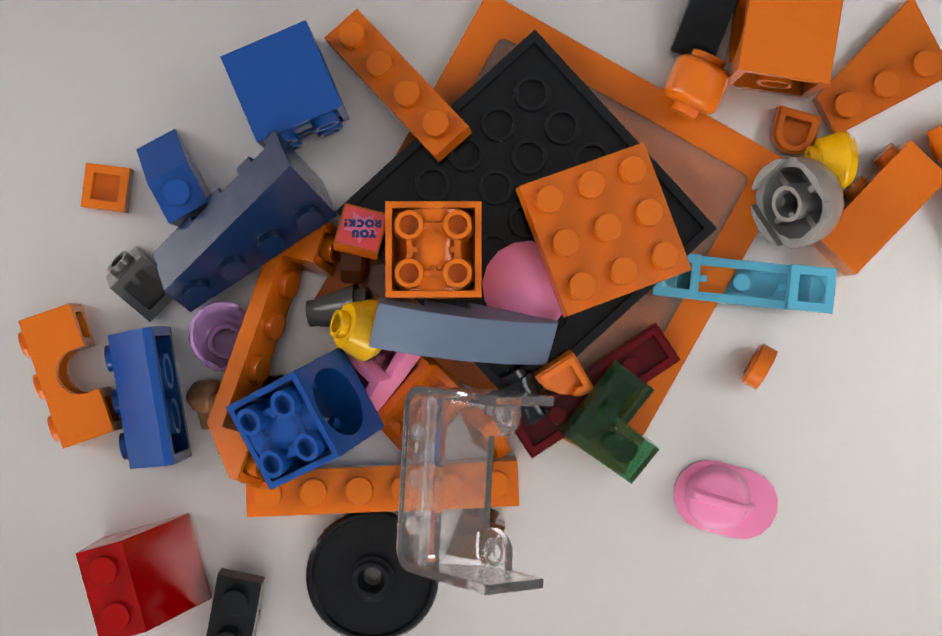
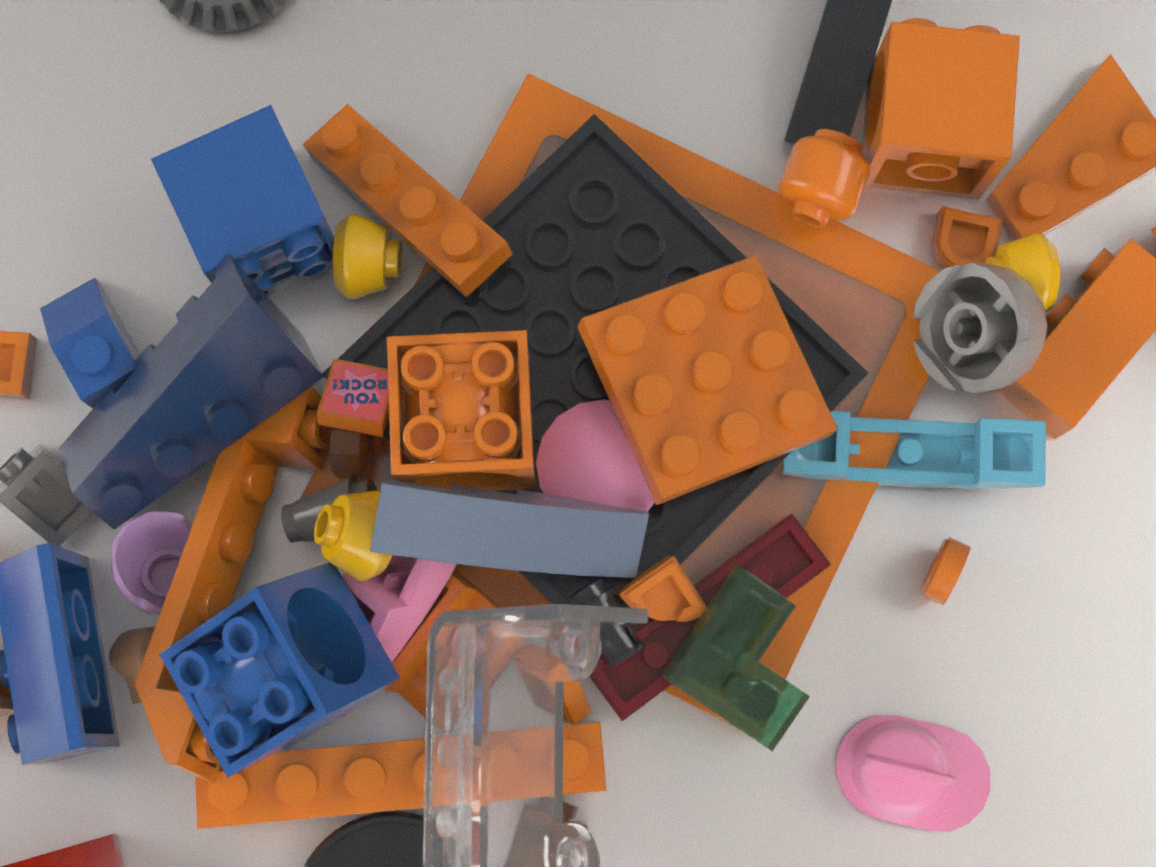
camera: 10 degrees left, 10 degrees down
none -> yellow cone [333,214,403,300]

